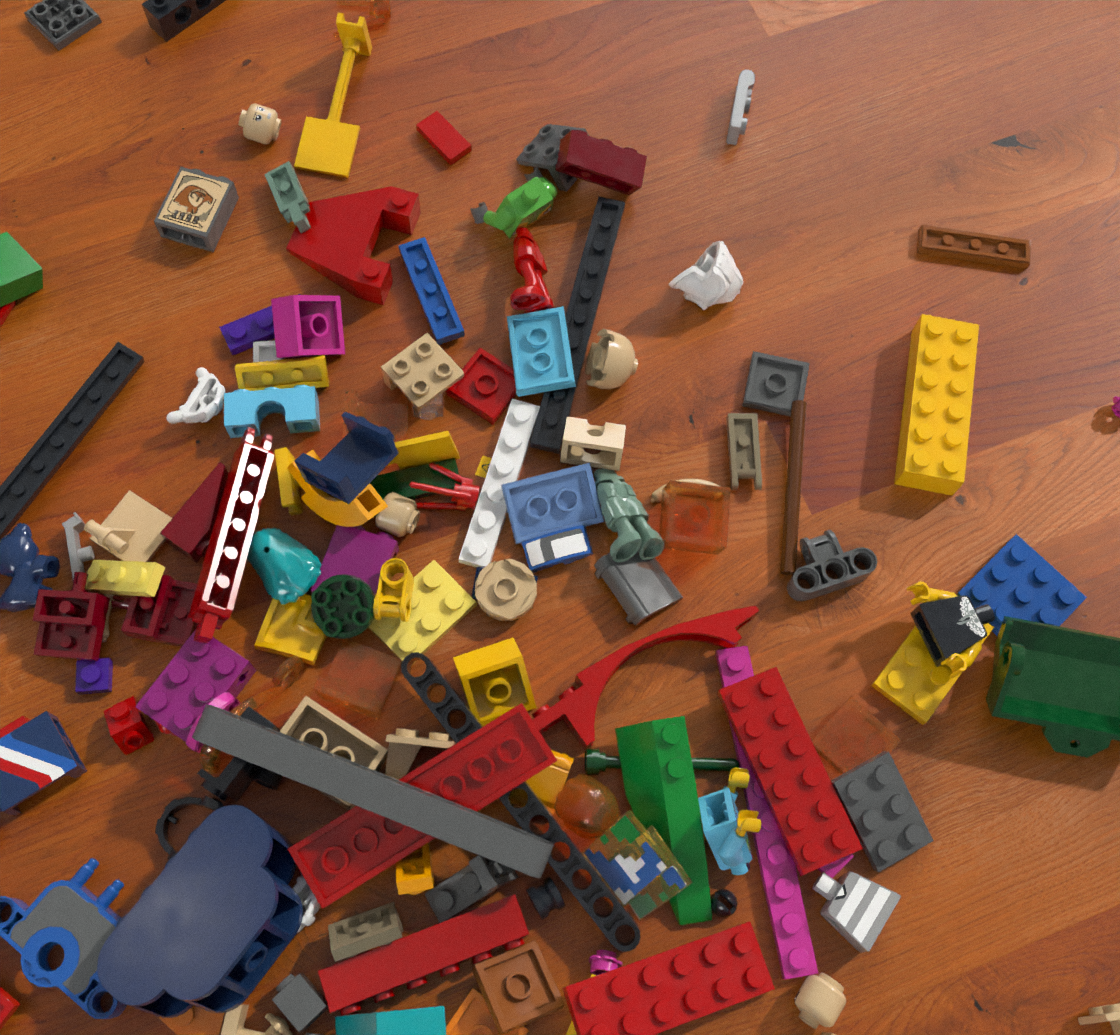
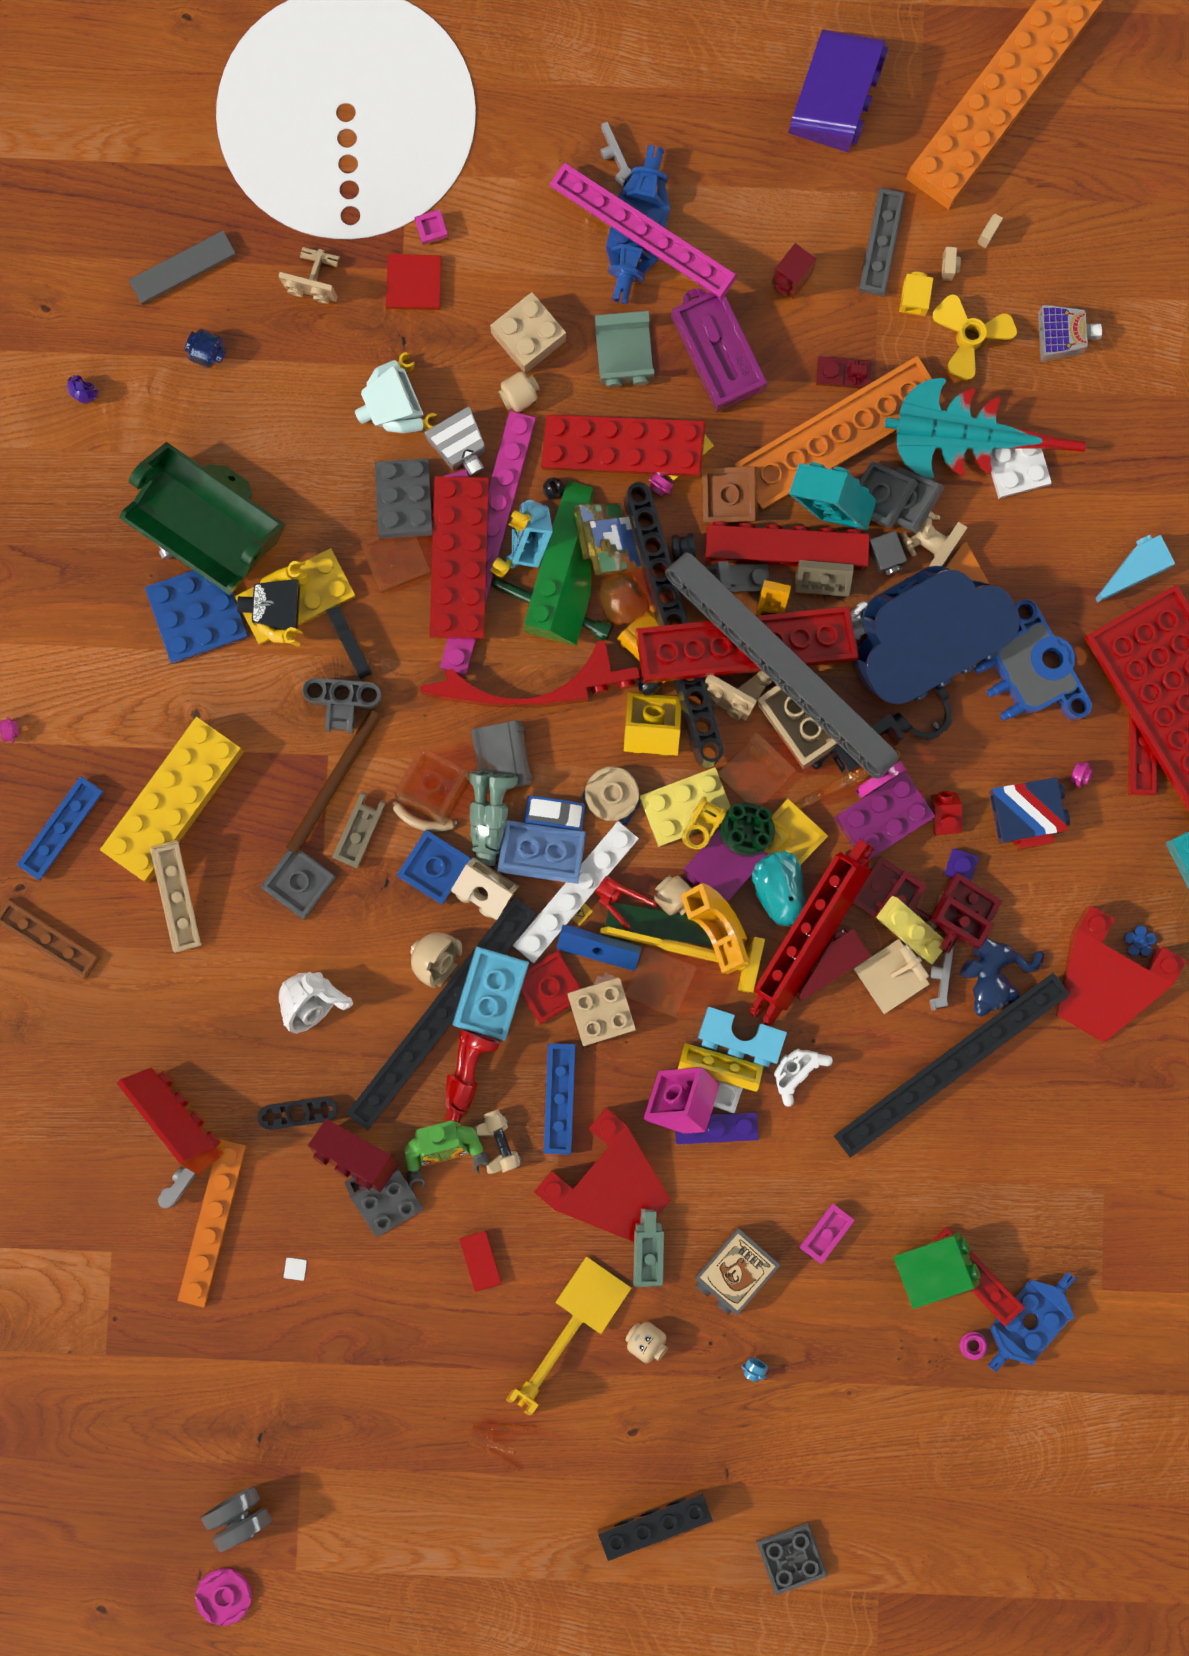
camera: 155 degrees left, 15 degrees up
dark blue panel [295,411,399,504] -> none
none -> blue plate [17,776,104,881]
none -> red slope [116,1068,224,1176]
none -> tan tile [150,840,201,953]
none -> orange plate [177,1139,247,1307]
none -> black beam [258,1097,338,1130]
none -> white sticker [284,1258,307,1281]
none -> black beam [326,604,372,680]
none -> light aqua torso [355,352,437,434]
none -> blue plate [396,830,471,905]
none -> tan piece [473,1109,522,1174]
none -> blue tile [556,924,642,971]
none -> dark azure plate [741,1357,768,1382]
none -> dark pink plate [799,1203,855,1264]

